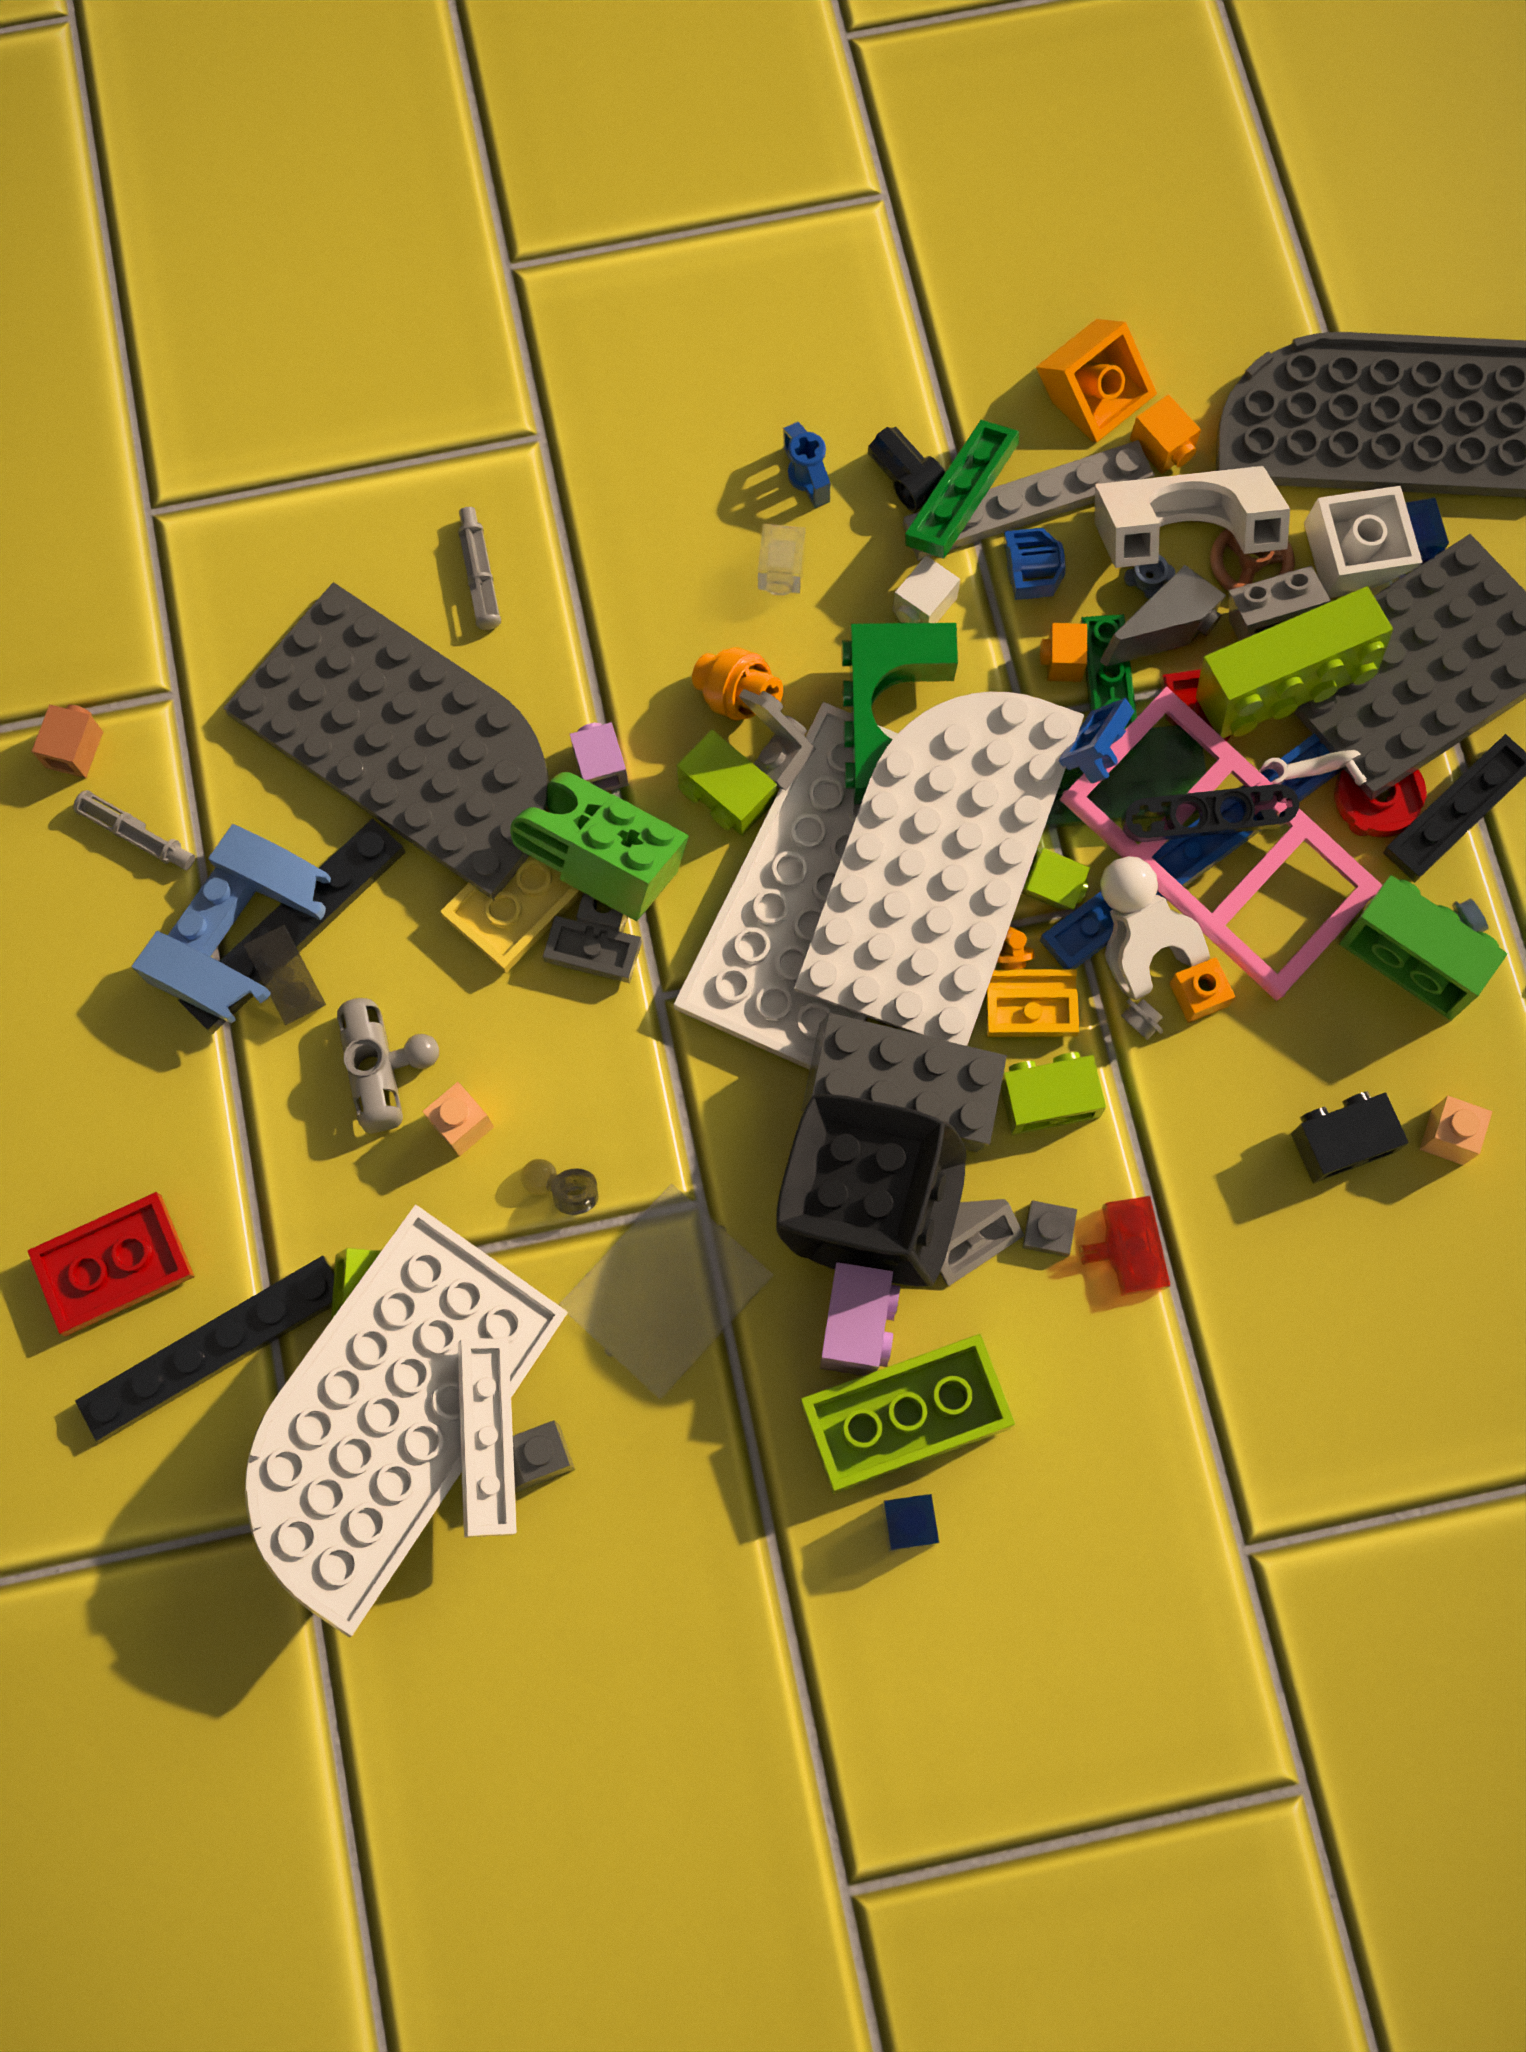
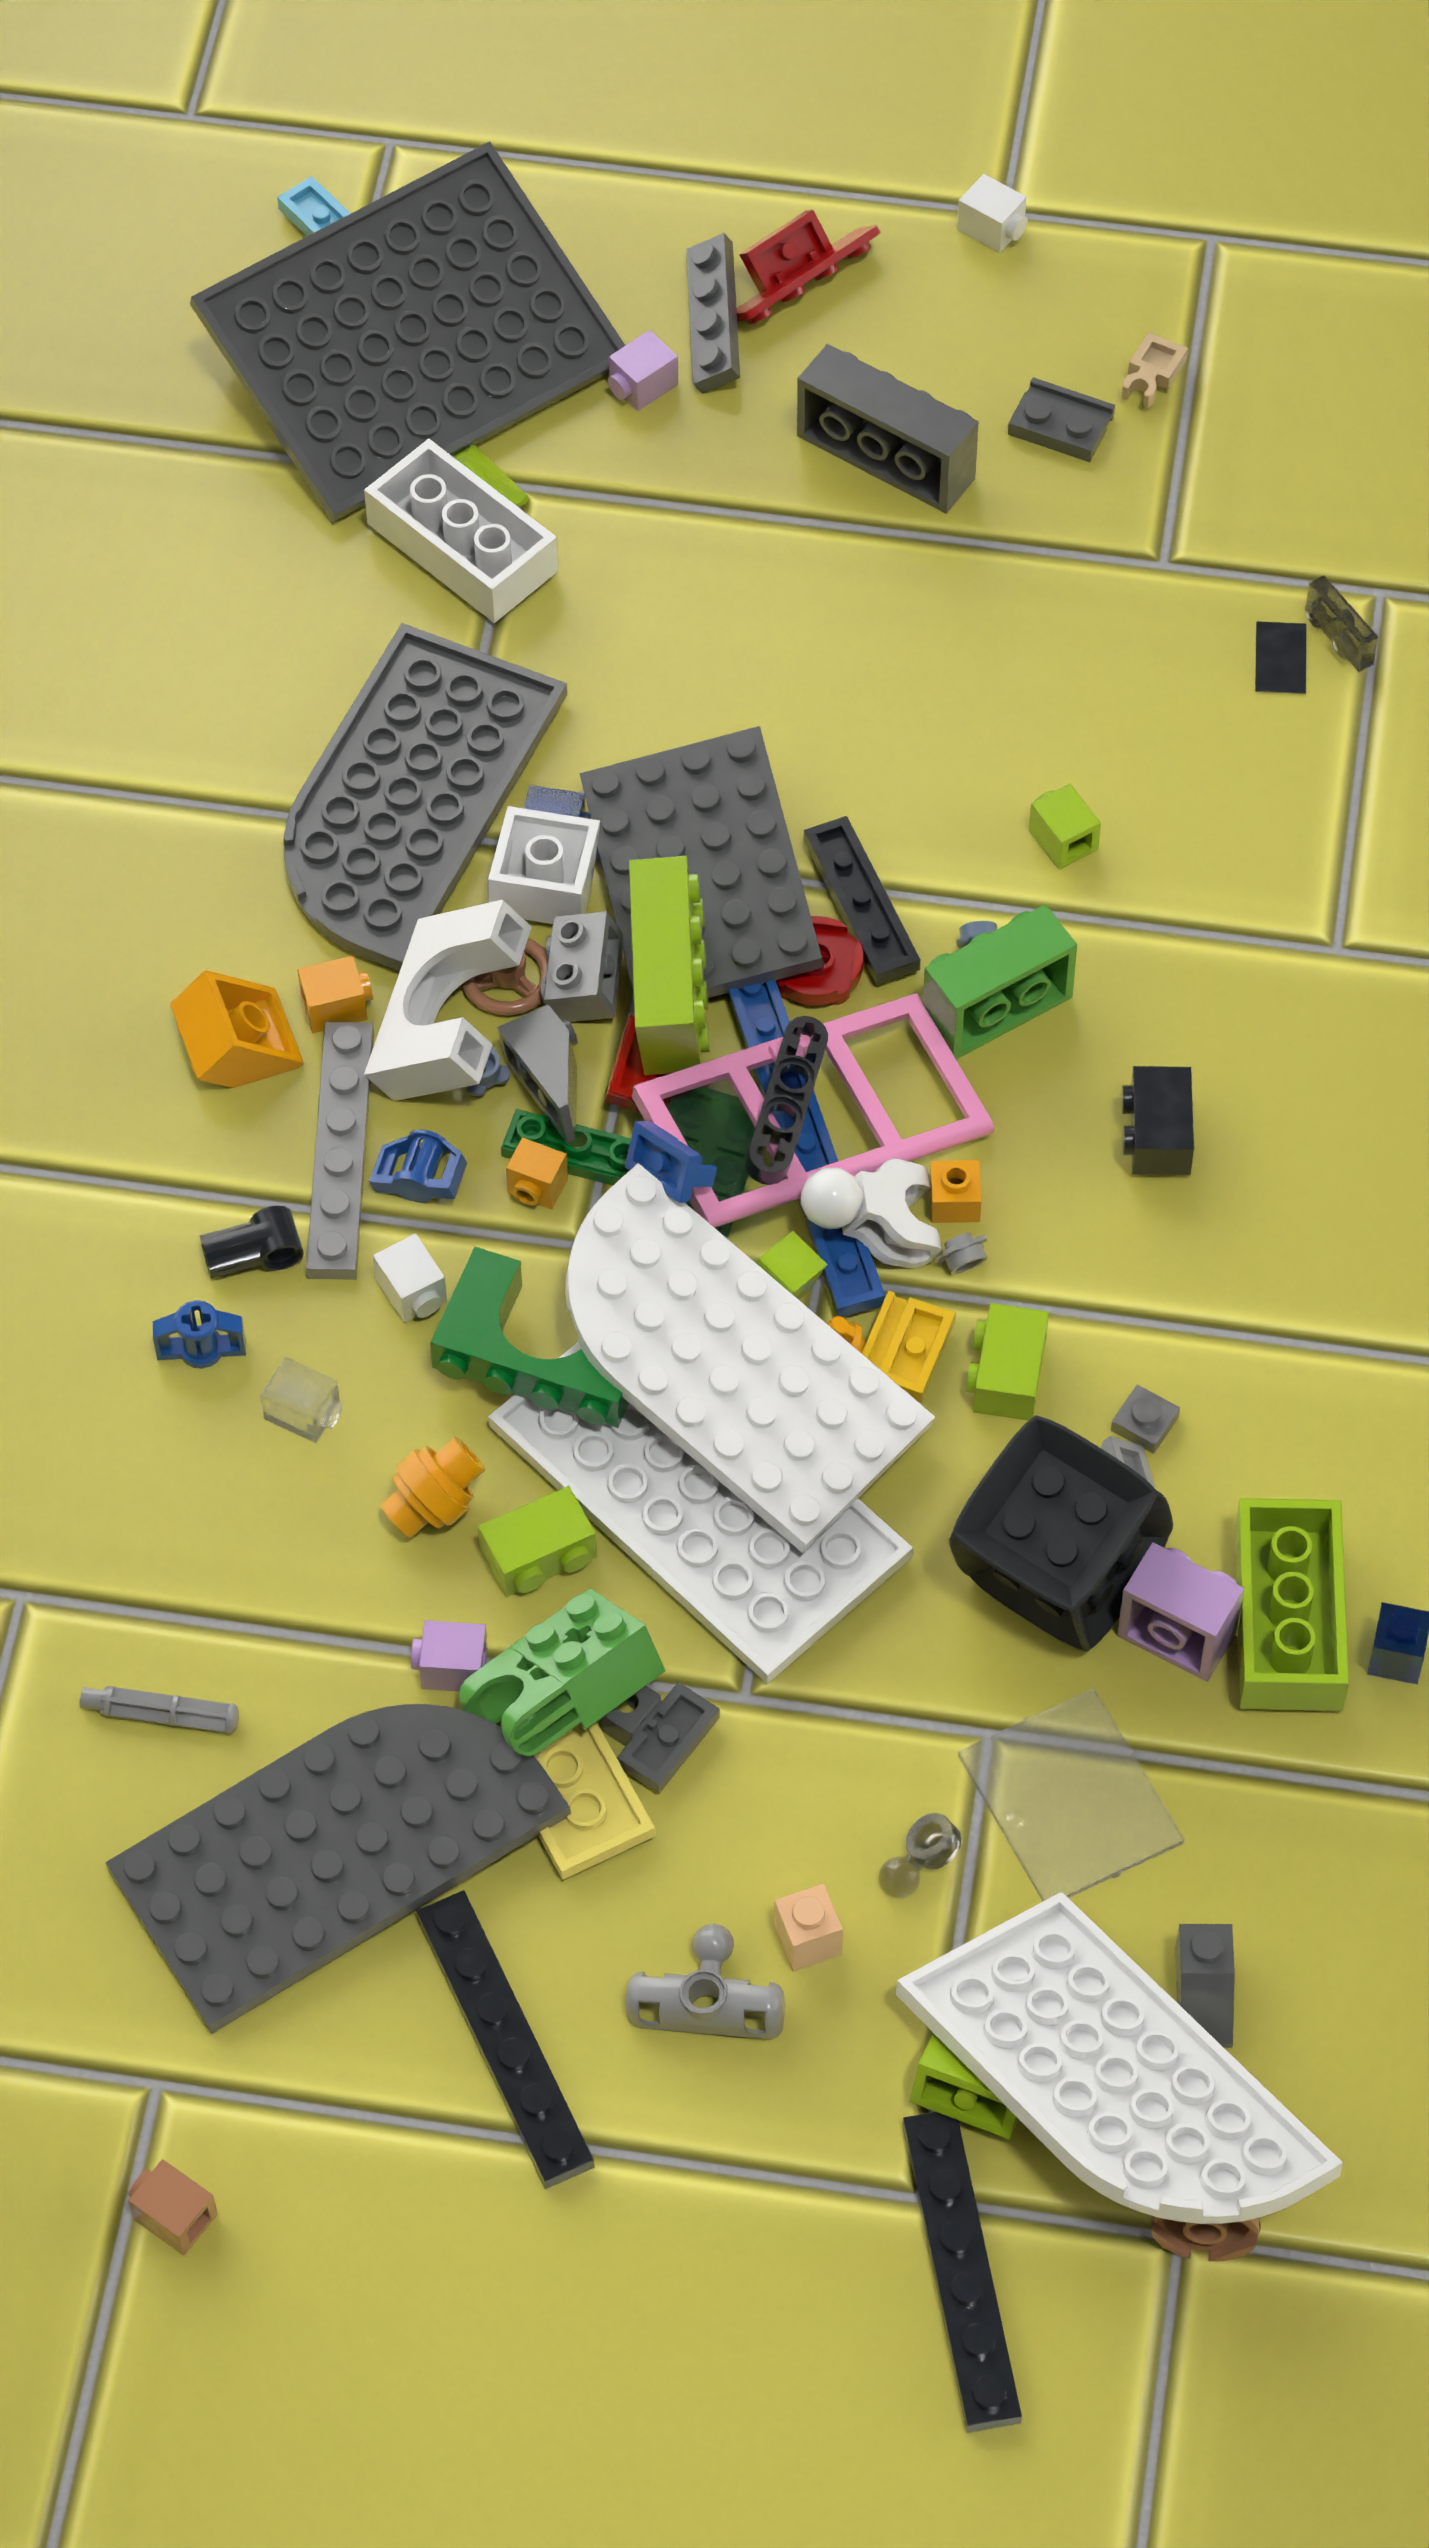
camera: 70 degrees left, 15 degrees down
red plate [27,1192,195,1336] -> none
light grey piece [73,790,195,870] -> none
medium blue wedge [131,824,331,1023] -> none
clear smoke plate [243,925,326,1025] -> none
white plate [457,1338,517,1538] -> none
light grey bracket [738,689,816,791] -> none
dark grey brick [801,1013,1007,1152] -> none
green plate [905,420,1019,559] -> none
clear red plate [1079,1196,1171,1296] -> none
white piece [1259,750,1366,786] -> none
light nougat brick [1419,1096,1493,1165] -> none

